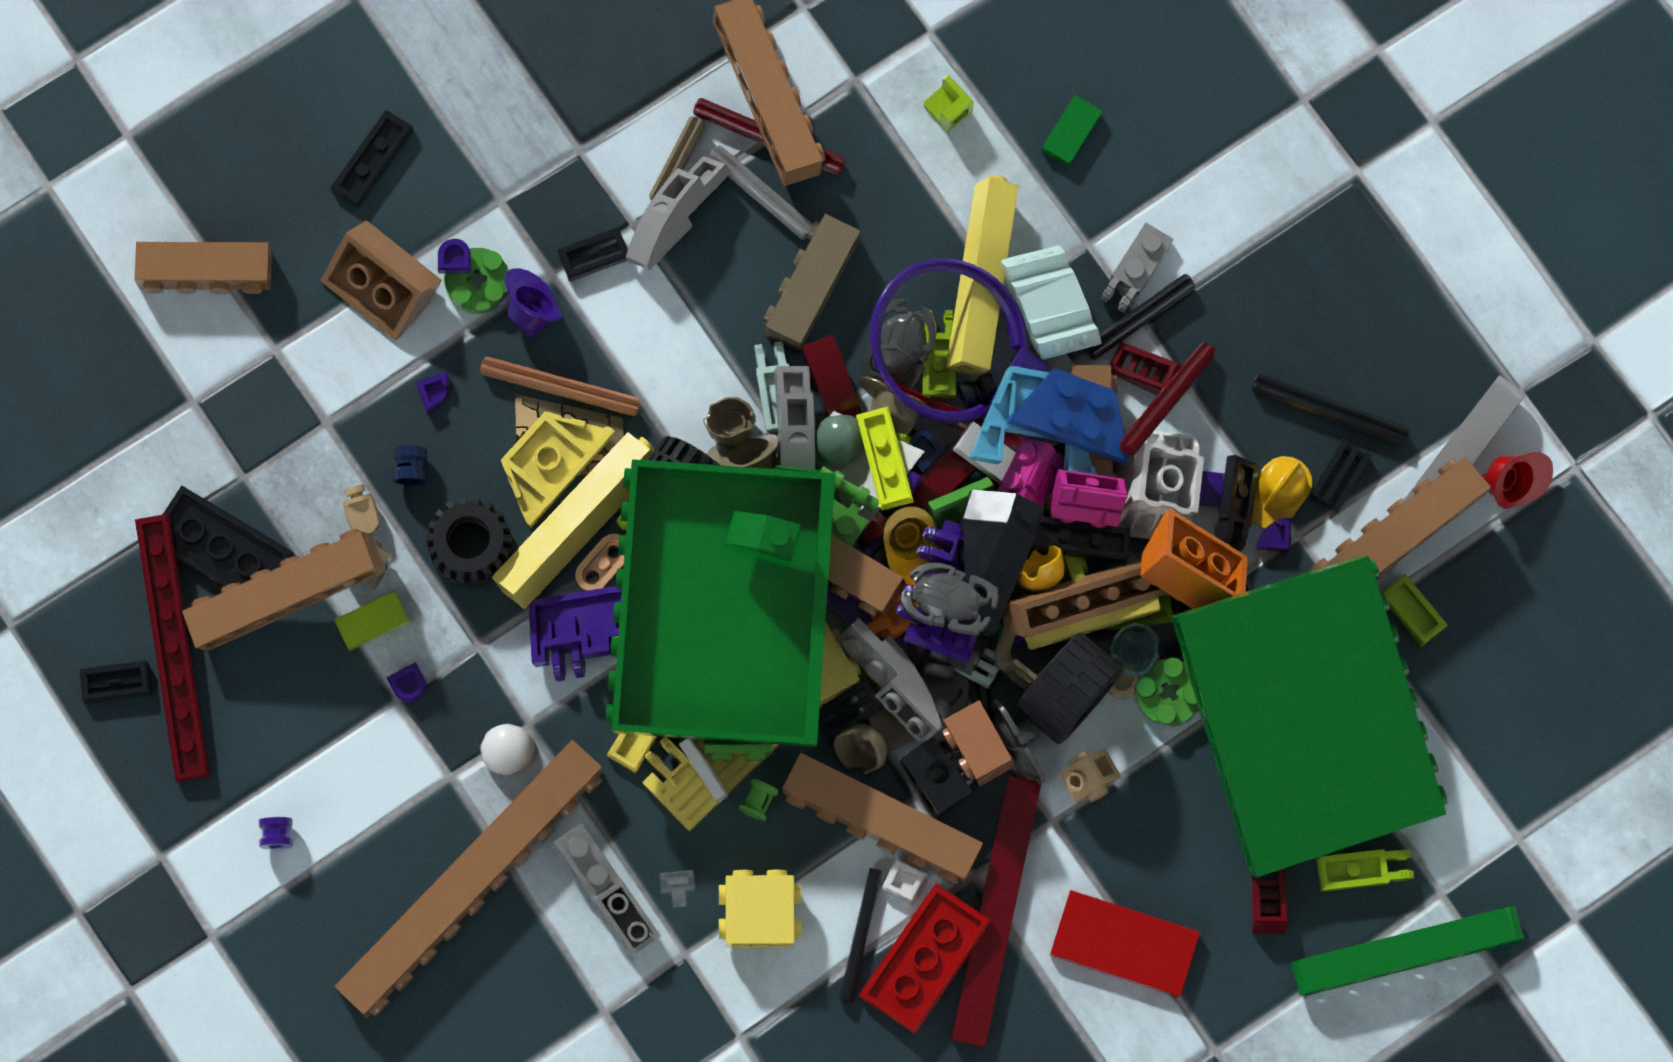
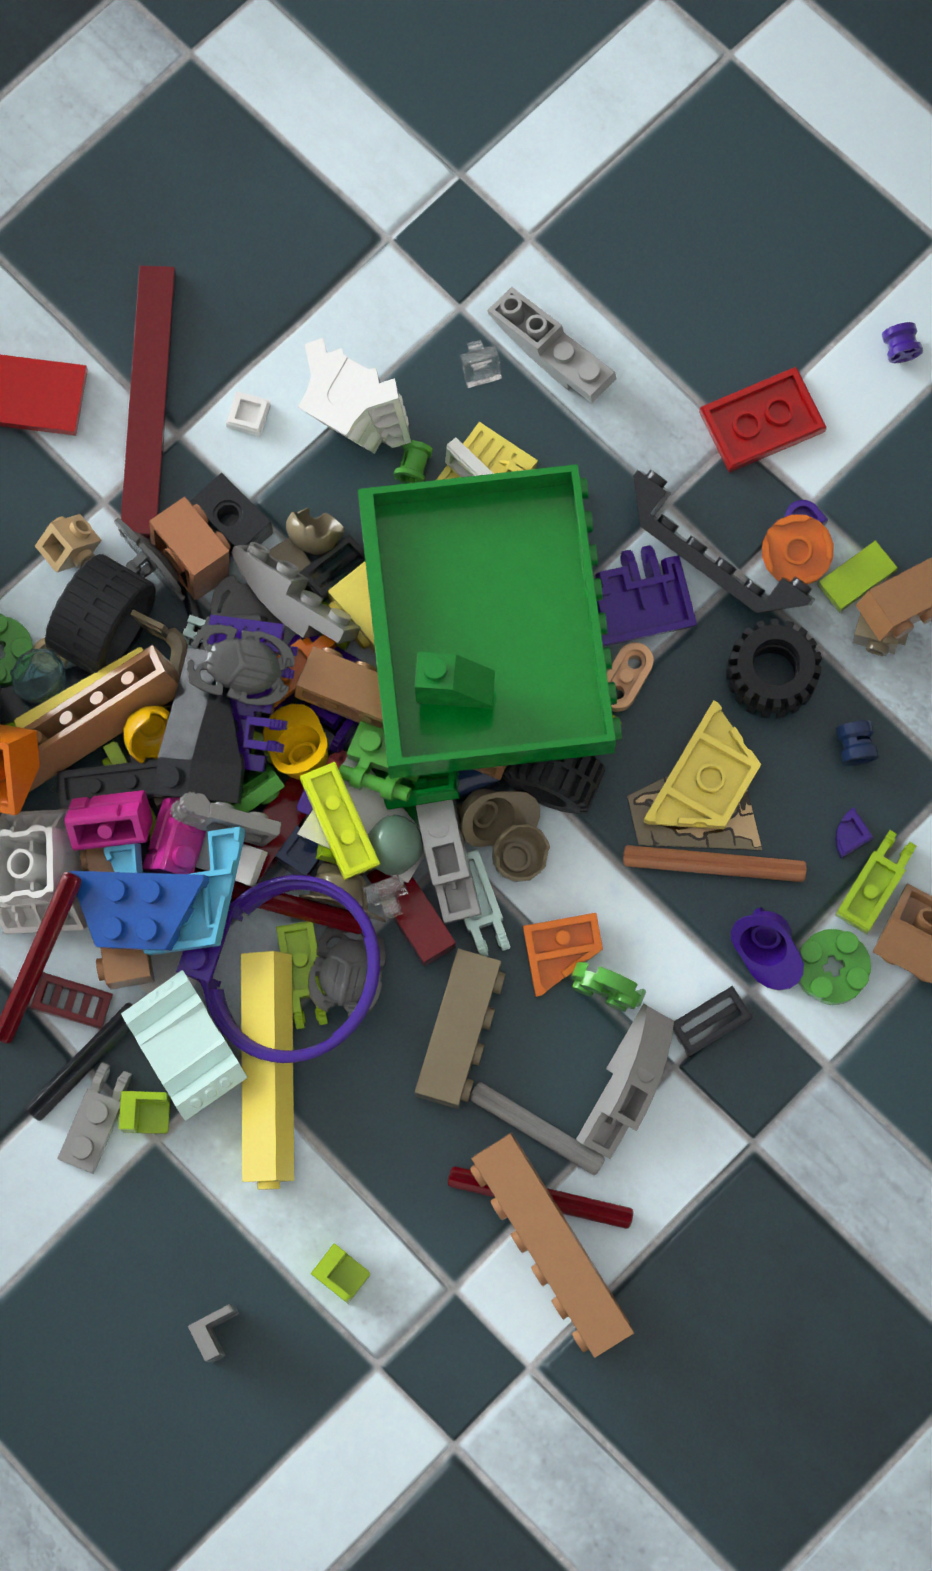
camera: 175 degrees right, 0 degrees up
medium nougat brick [334,739,603,1018] -> none
tan arm [343,484,380,534] -> none
dark purple tile [438,239,471,274] -> none
white hair [480,724,535,775] -> none
light yellow brick [492,433,655,610] -> none
dark tan axle [649,116,705,201] -> none
light yellow brick [719,870,801,948] -> none
medium nougat brick [782,753,983,885] -> none
black piece [839,868,882,1003] -> none
red tile [858,883,992,1035] -> none
black wheel [958,372,997,410] -> none
green tile [1041,95,1103,167] -> none
none -> lime panel [119,1091,171,1134]
none -> light grey hinge [170,792,281,847]
none -> light grey panel [188,1304,239,1363]
none -> white slope [298,338,411,454]
none -> clear tile [363,875,408,919]
none -> orange wing [522,913,603,997]
none -> bright green plate [571,962,646,1012]
none -> black slope [633,469,815,613]
none -> red tile [699,367,827,473]
none -> orange tile [762,515,834,585]
none -> lime hinge [835,830,917,934]

